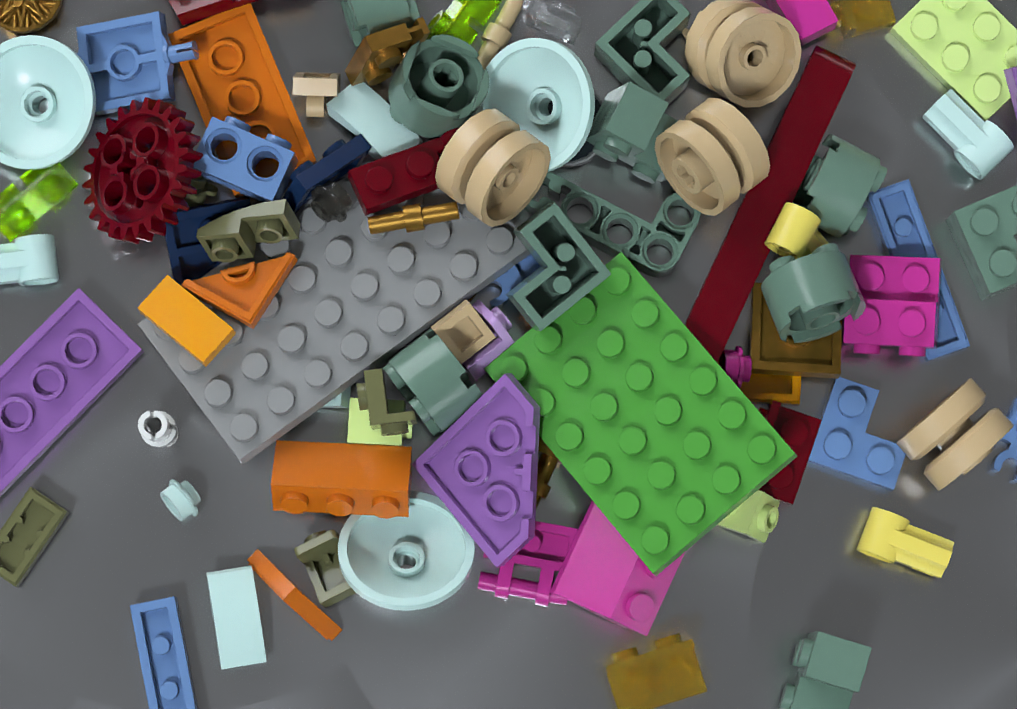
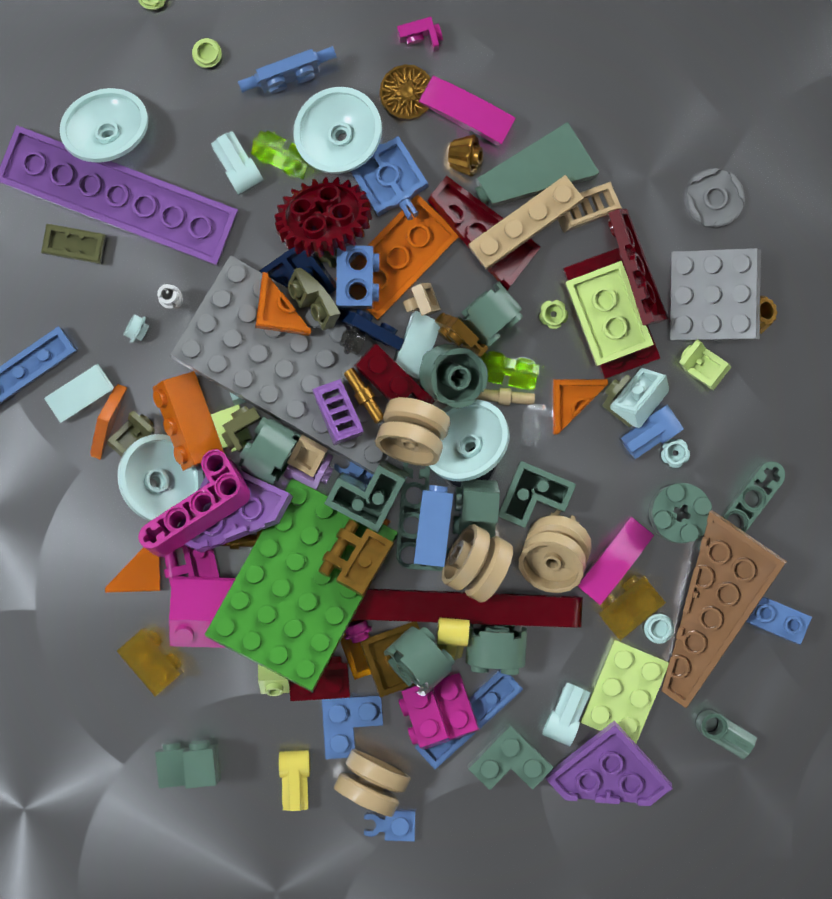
camera: 65 degrees right, 5 degrees up
light orange tile [137,275,236,367] -> none
none -> orange tile [105,539,161,592]
none -> dark pink beam [138,449,250,557]
none -> medium lavender slope [312,379,364,445]
none -> pearl gold plate [319,519,394,597]
none -> medium blue window [414,485,453,567]

